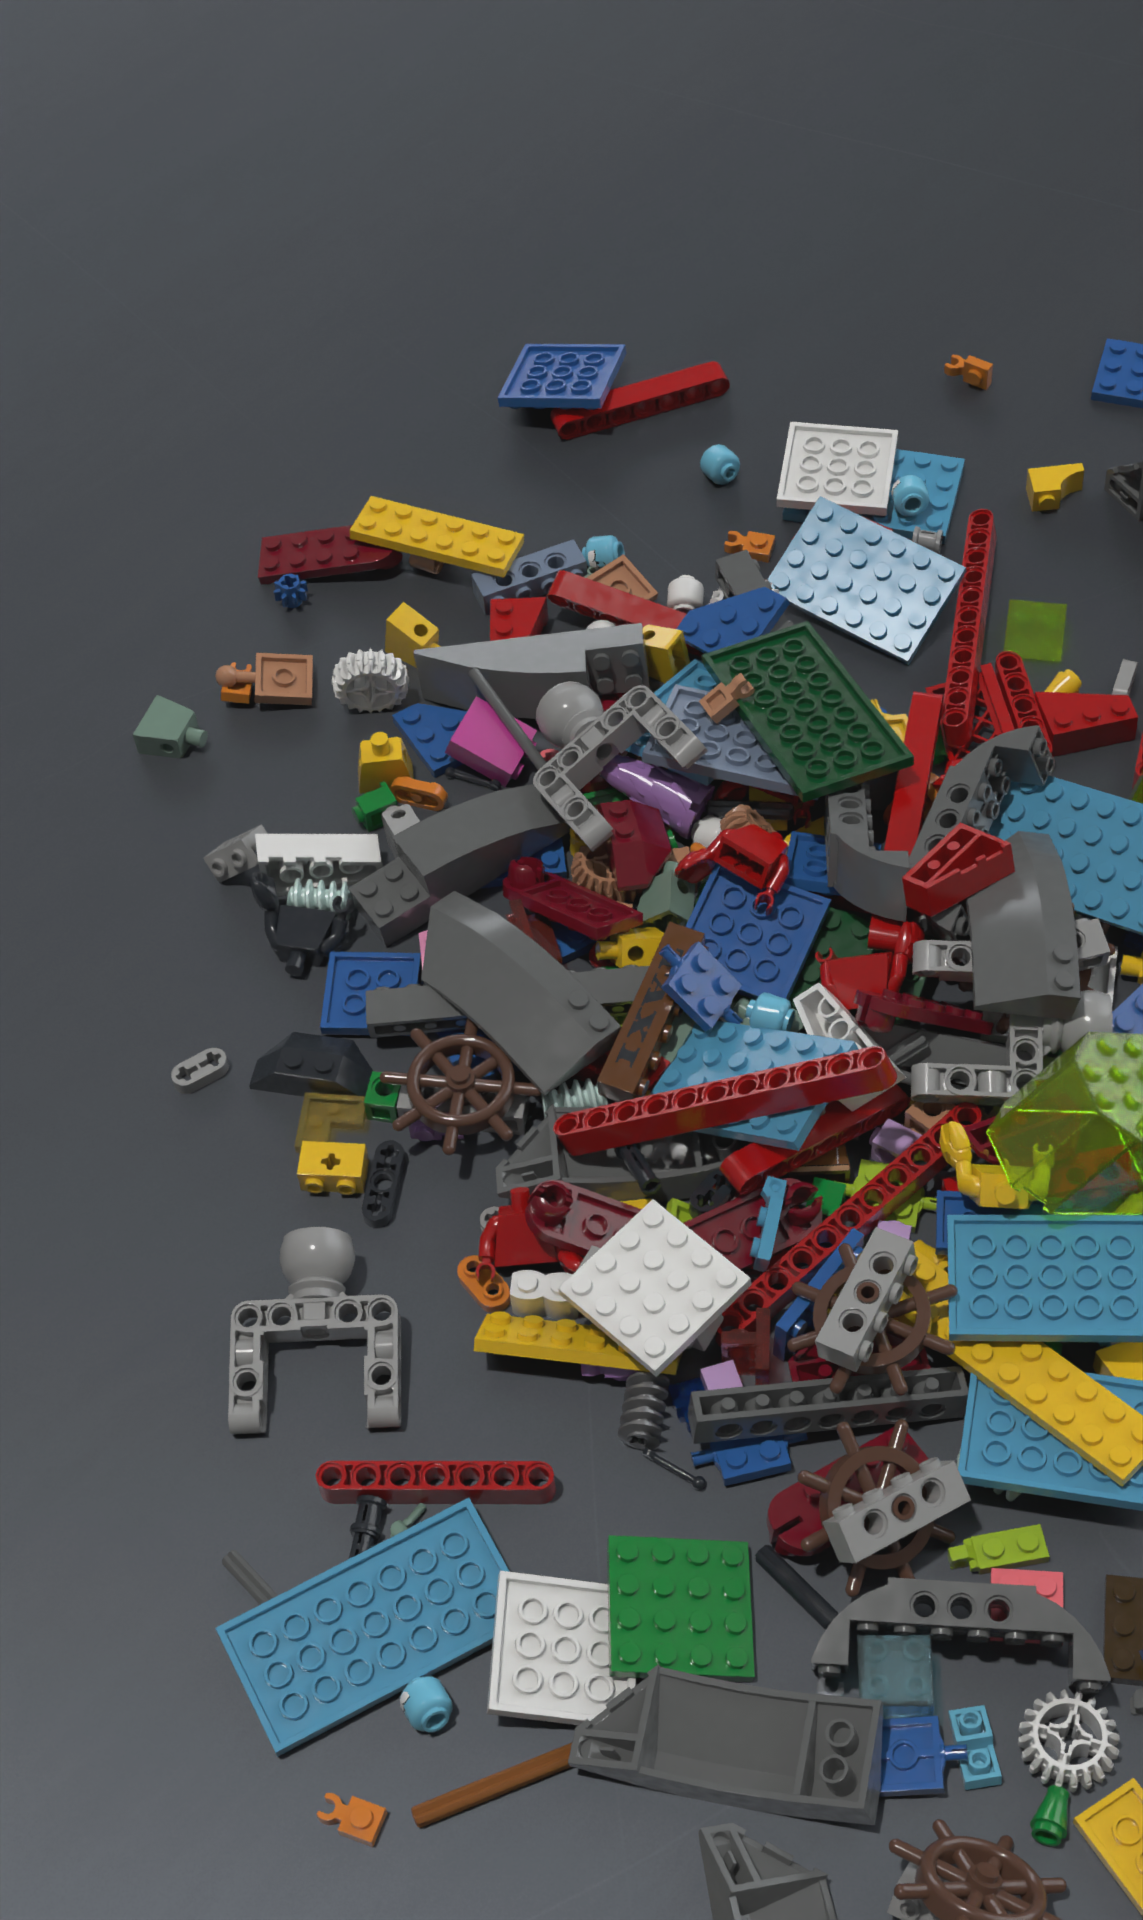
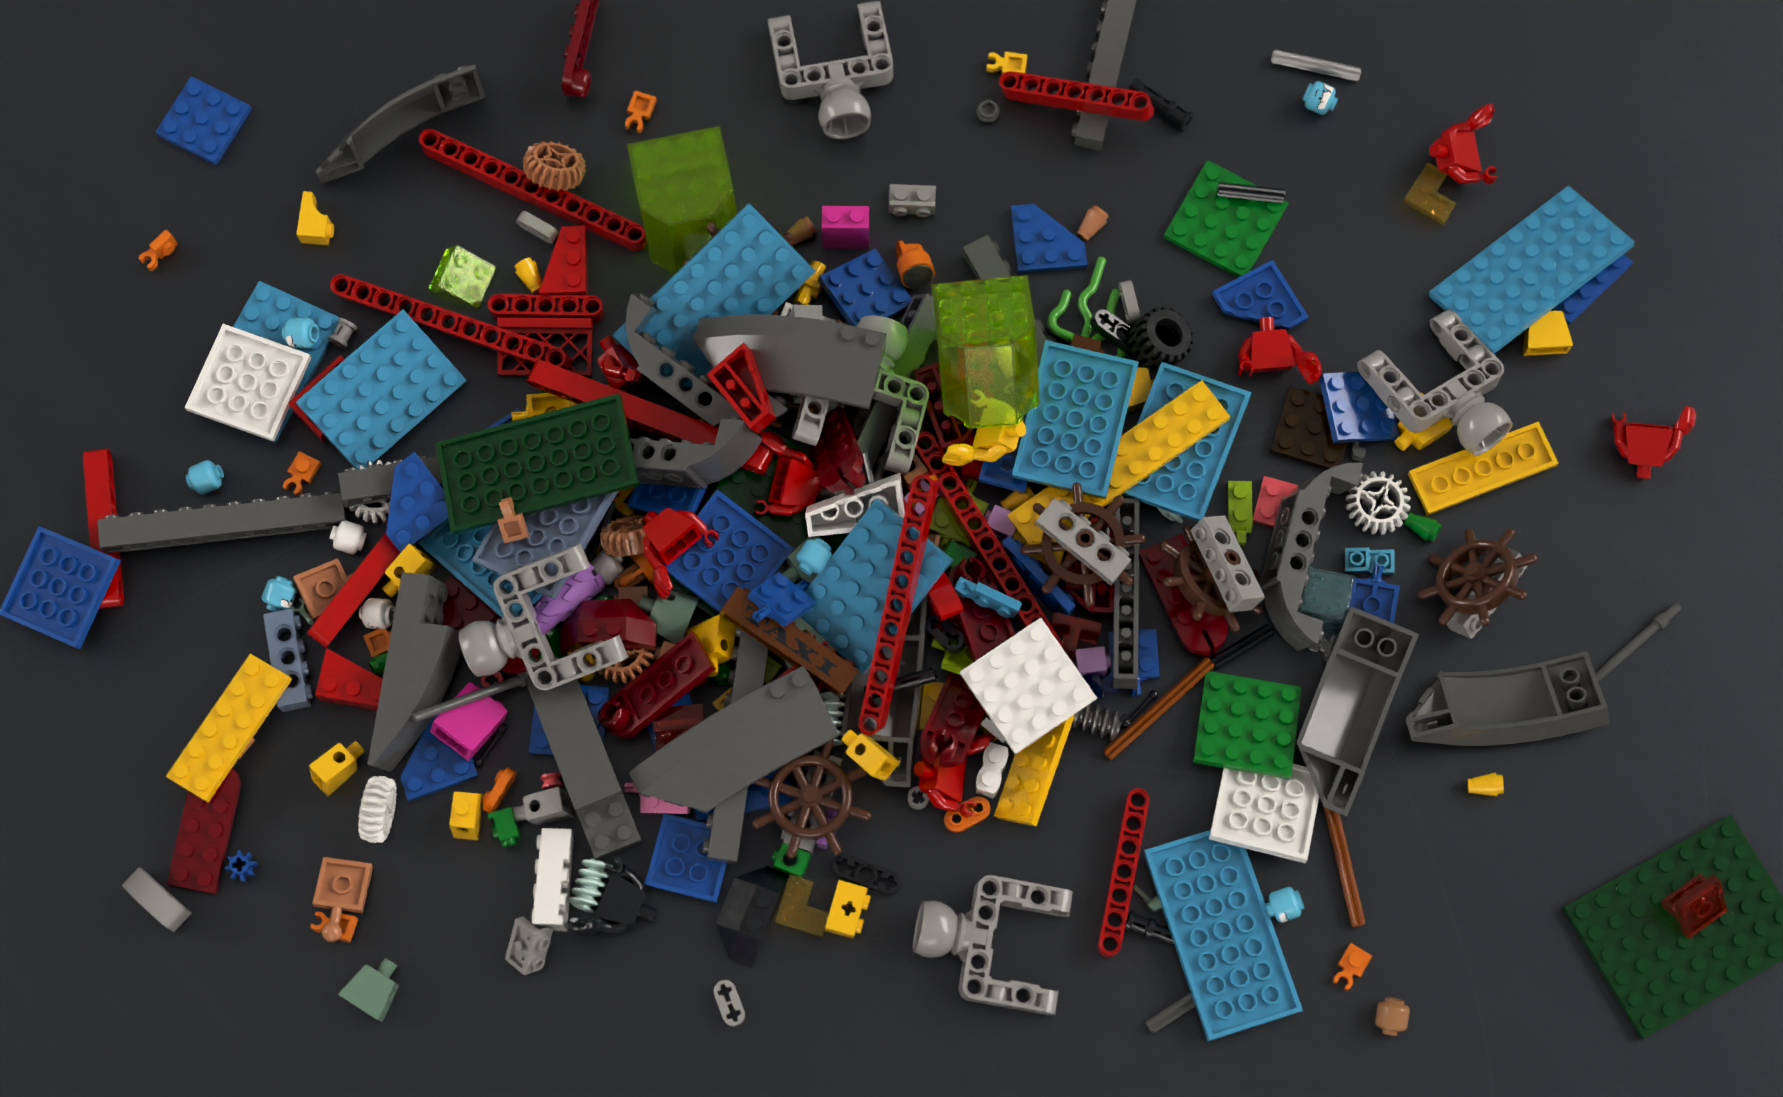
camera: 85 degrees left, 20 degrees up
none -> dark grey brick [98,491,346,554]
none -> light grey beam [122,867,191,932]
none -> yellow torso [842,730,900,781]
none -> dark orange axle [1103,657,1214,760]
none -> medium nougat head [1375,997,1410,1036]

